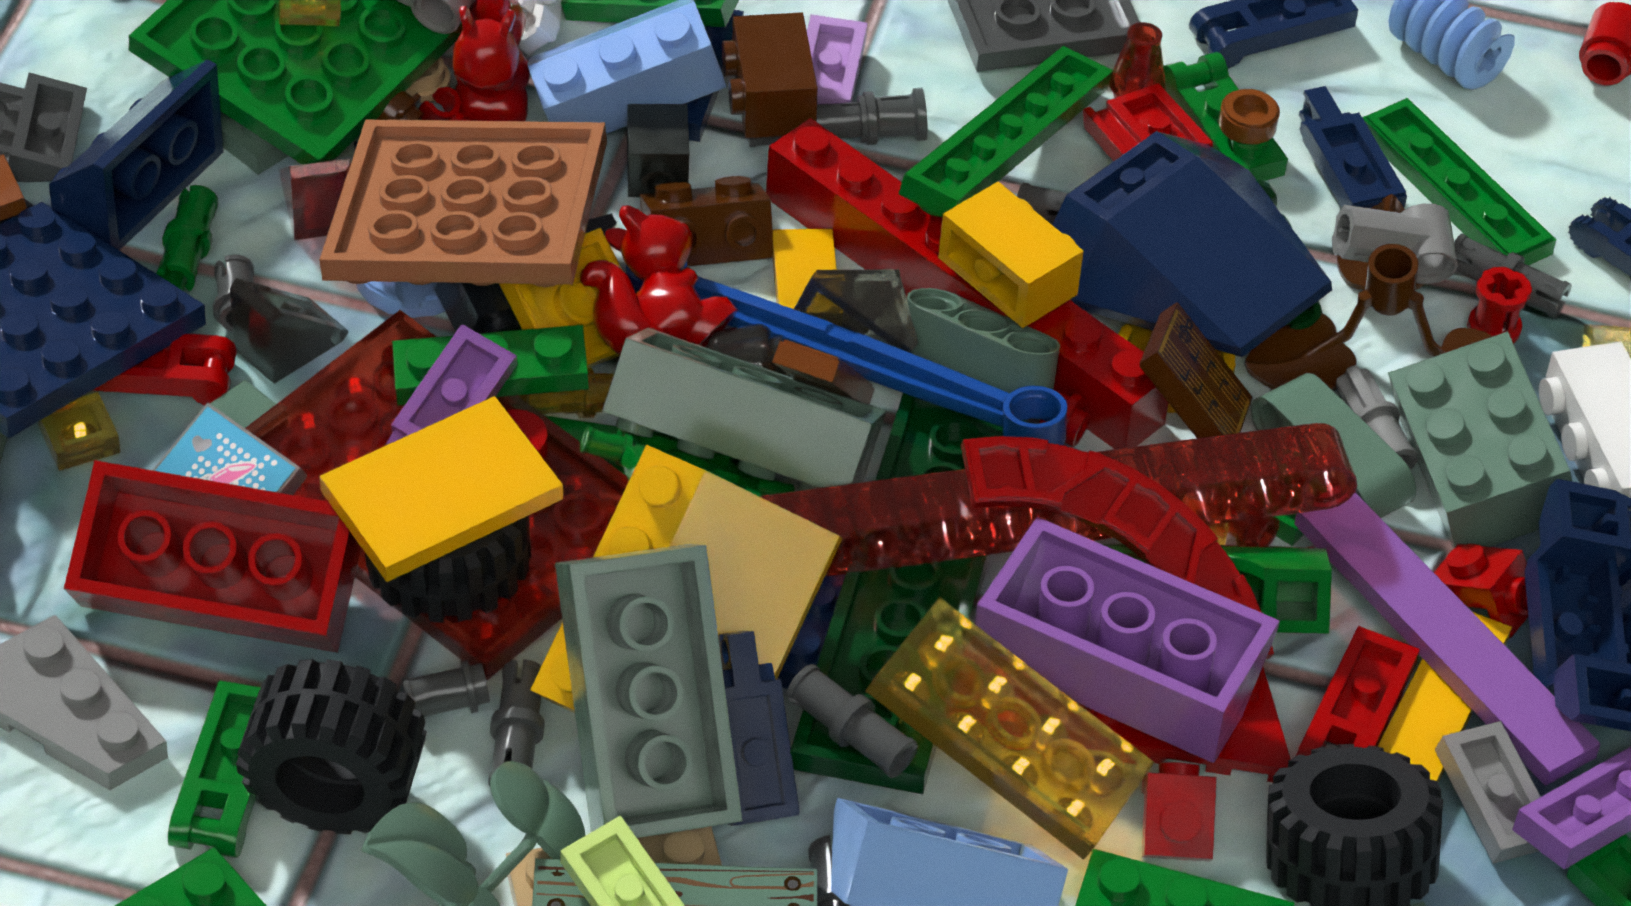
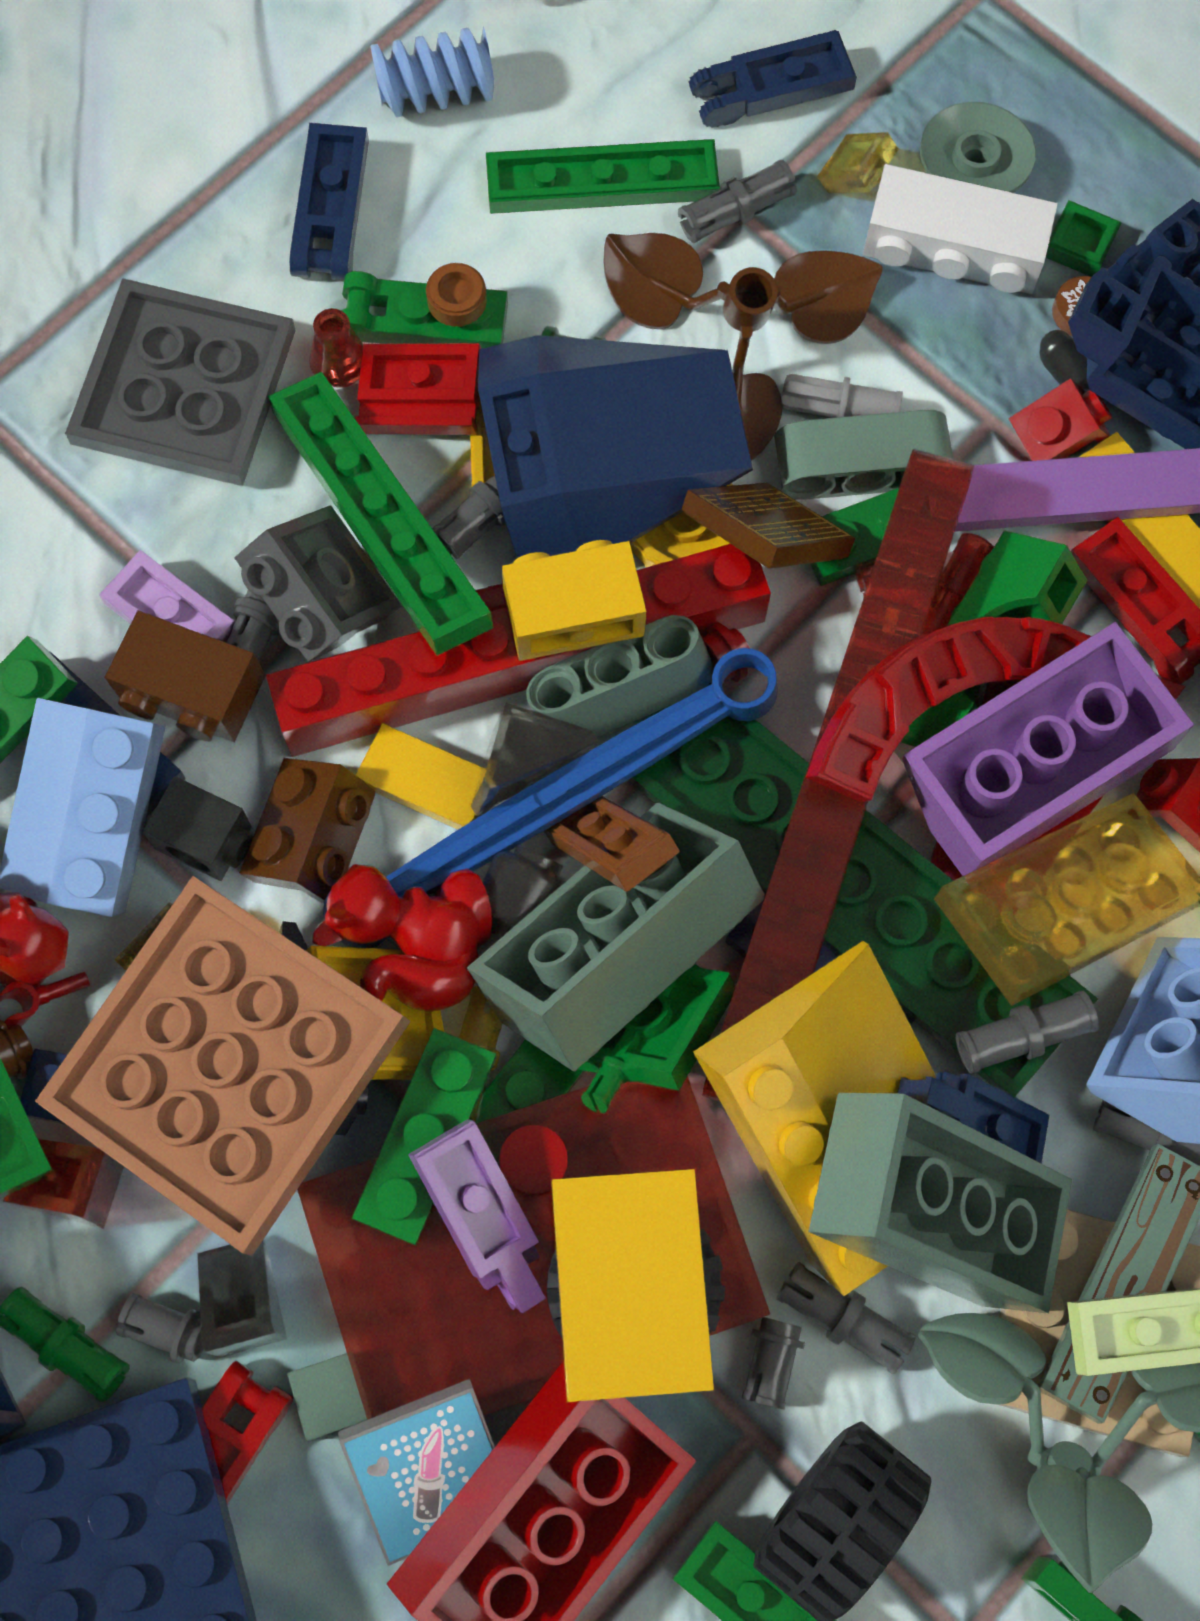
camera: 60 degrees left, 25 degrees up
clear yellow plate [38,392,121,471] -> none
dark blue hinge [1299,86,1407,208] -> none
light grey piece [1332,203,1458,284] -> none
sand green brick [1388,331,1572,549] -> none
red bush [1467,267,1532,344] -> none
none -> dark grey plate [234,505,402,662]

